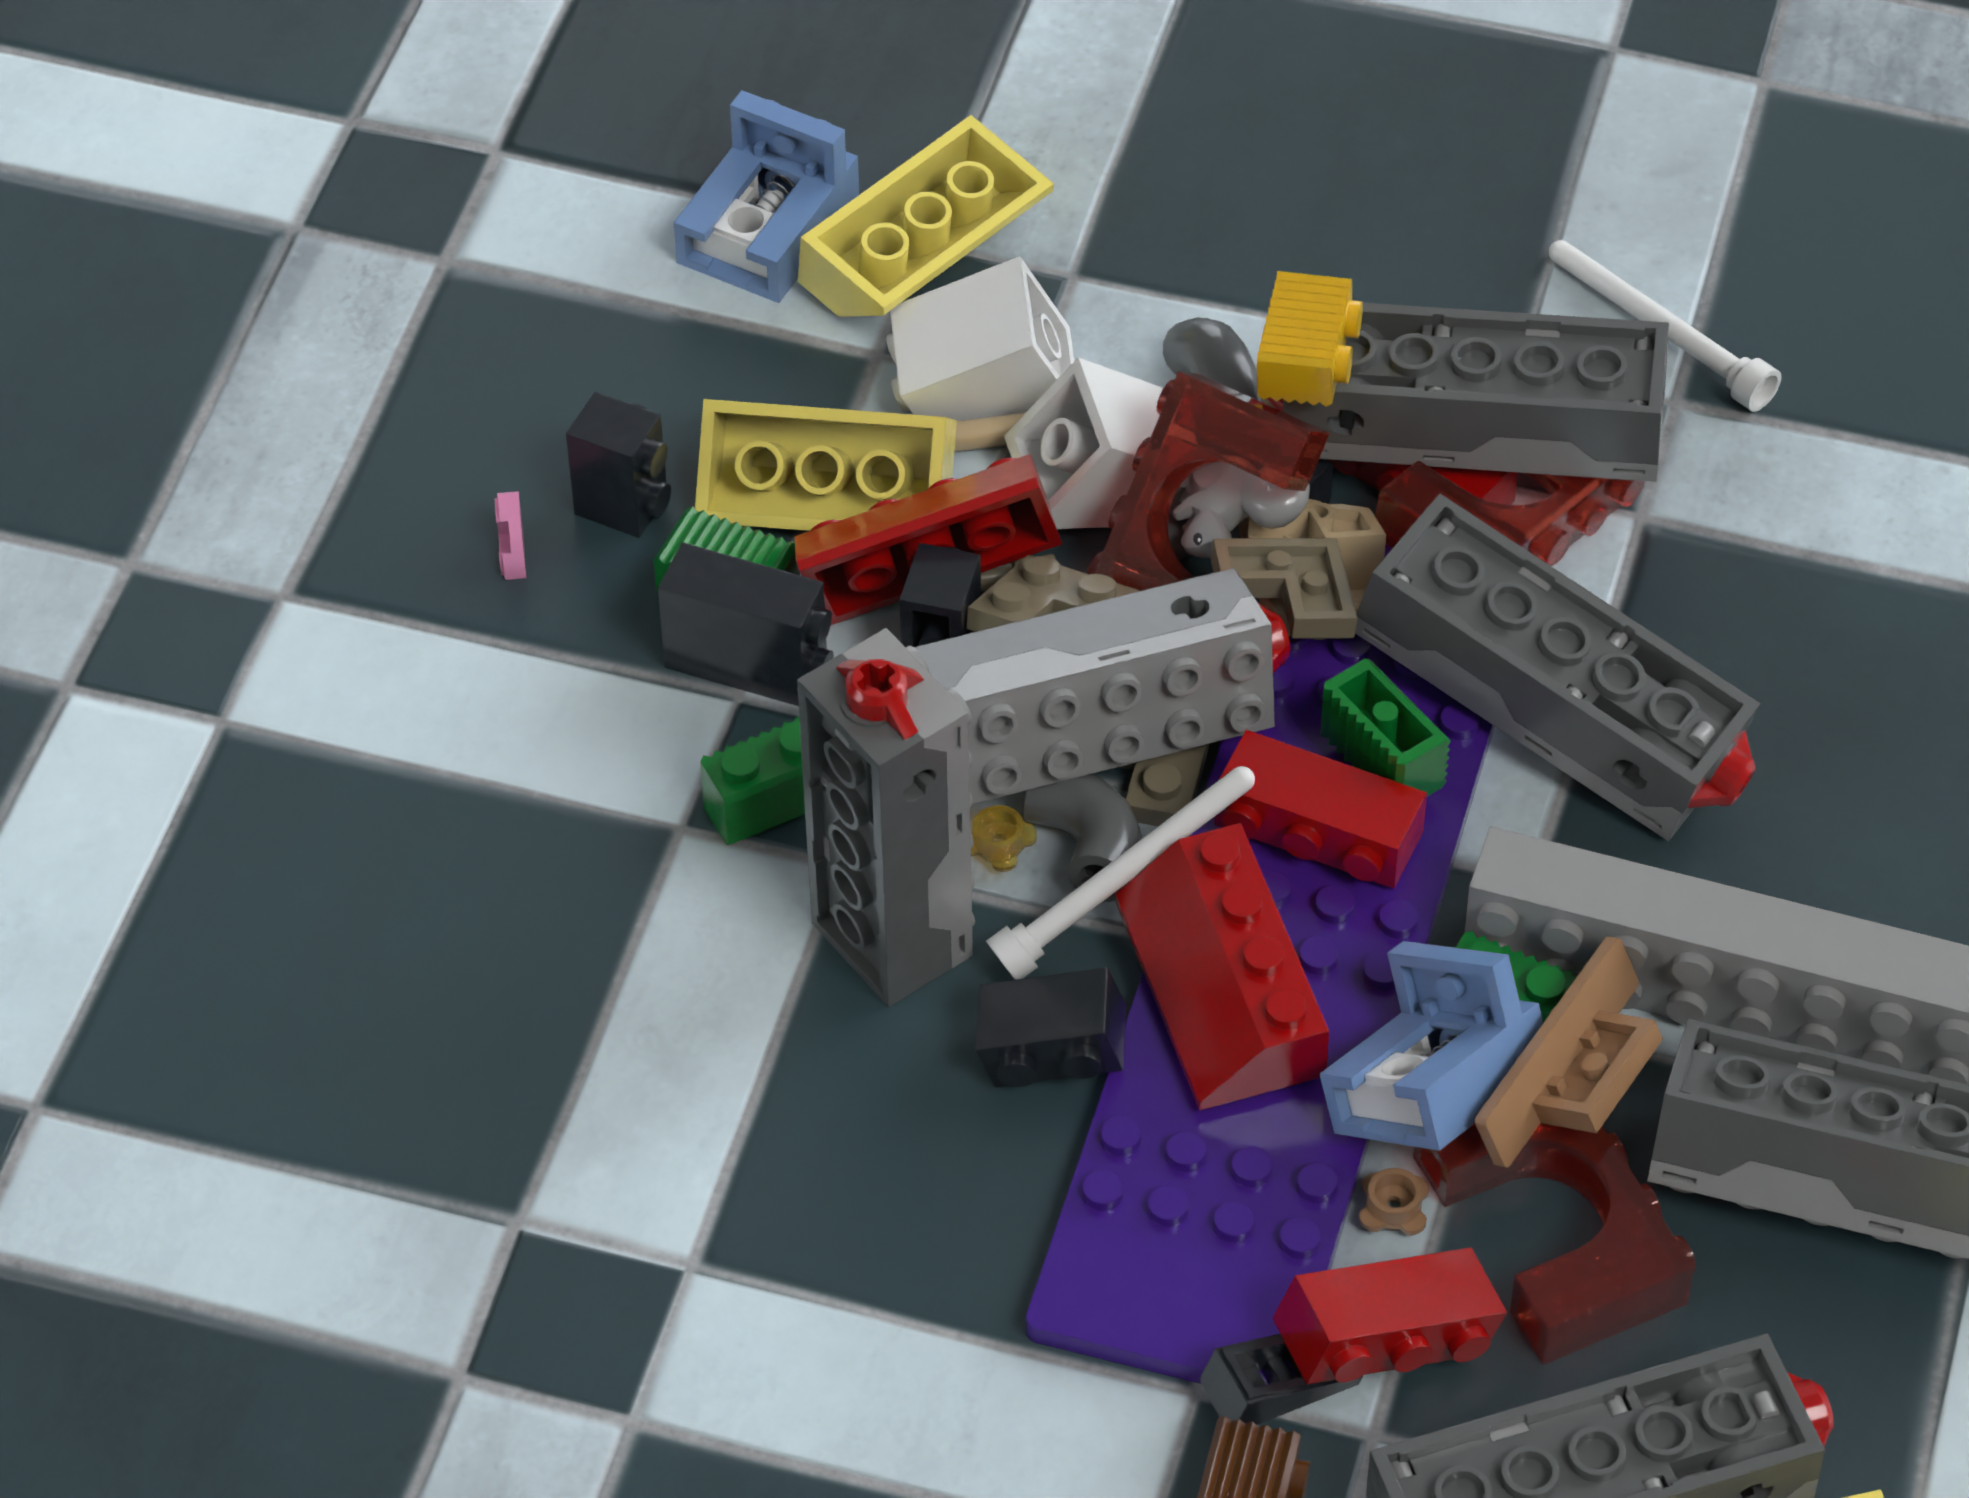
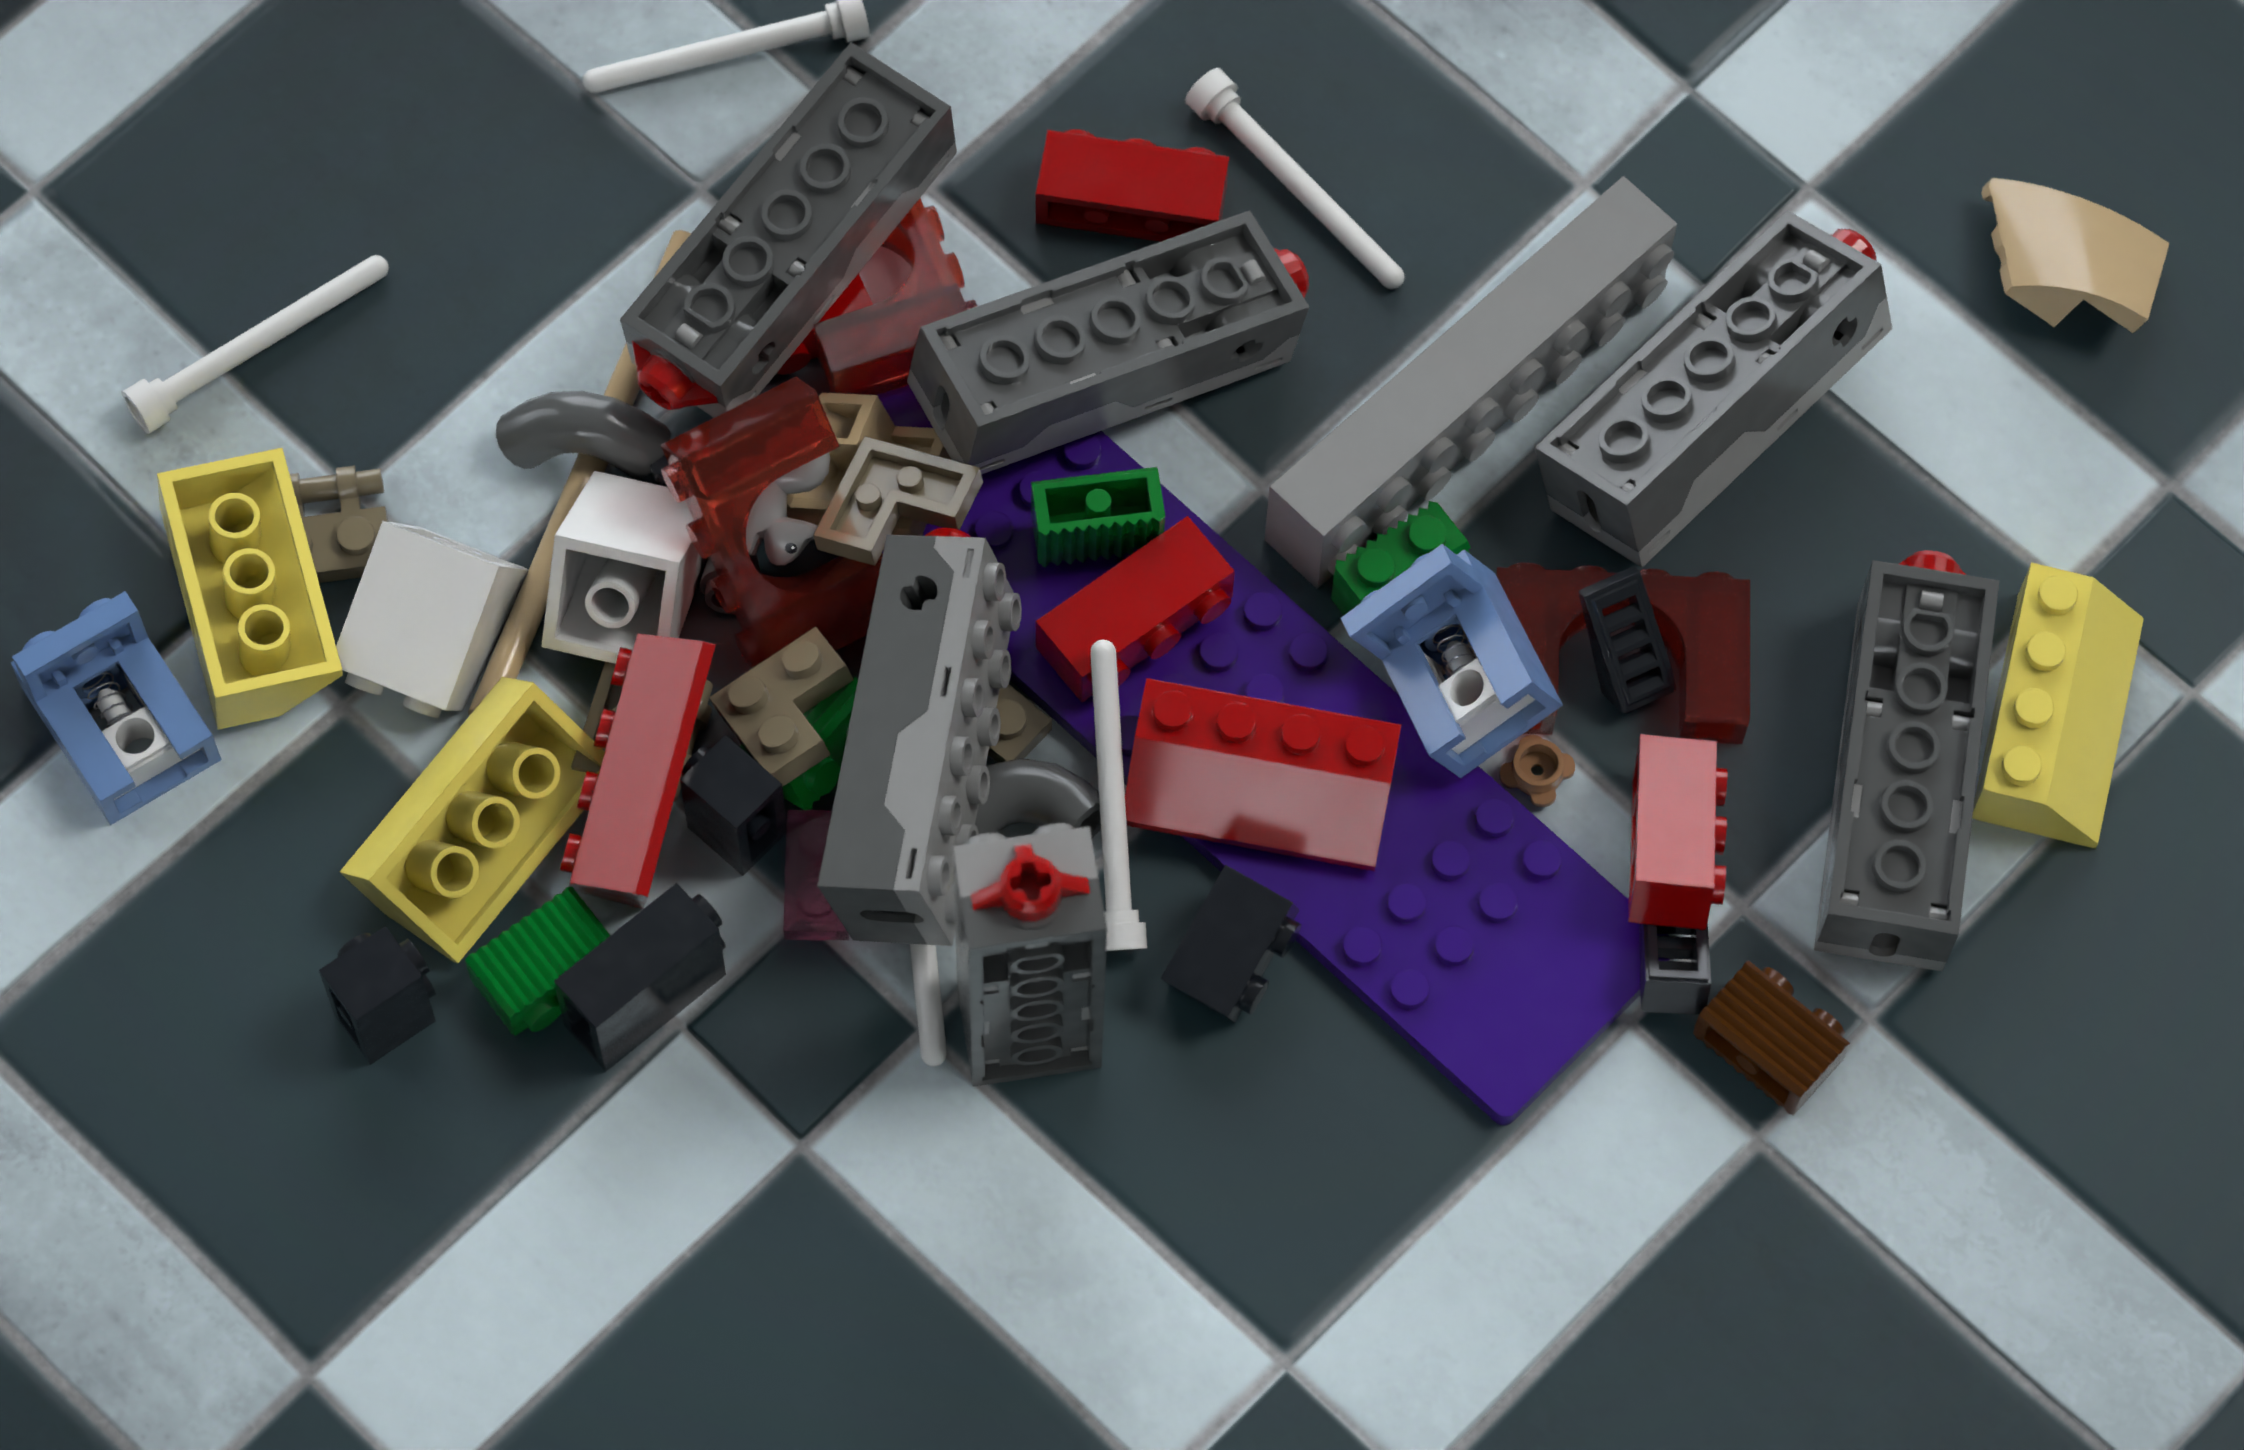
camera: 65 degrees left, 15 degrees up
bright pink tile [494,491,526,580] -> none
green brick [700,717,805,845] -> none
yellow brick [1257,271,1363,407] -> none
medium nougat bracket [1475,936,1663,1168] -> none
none -> white piece [121,255,389,434]
none -> dark tan plate [290,465,388,583]
none -> red brick [1035,129,1229,242]
none -> white piece [1185,68,1404,289]
none -> black slope [1578,566,1676,713]

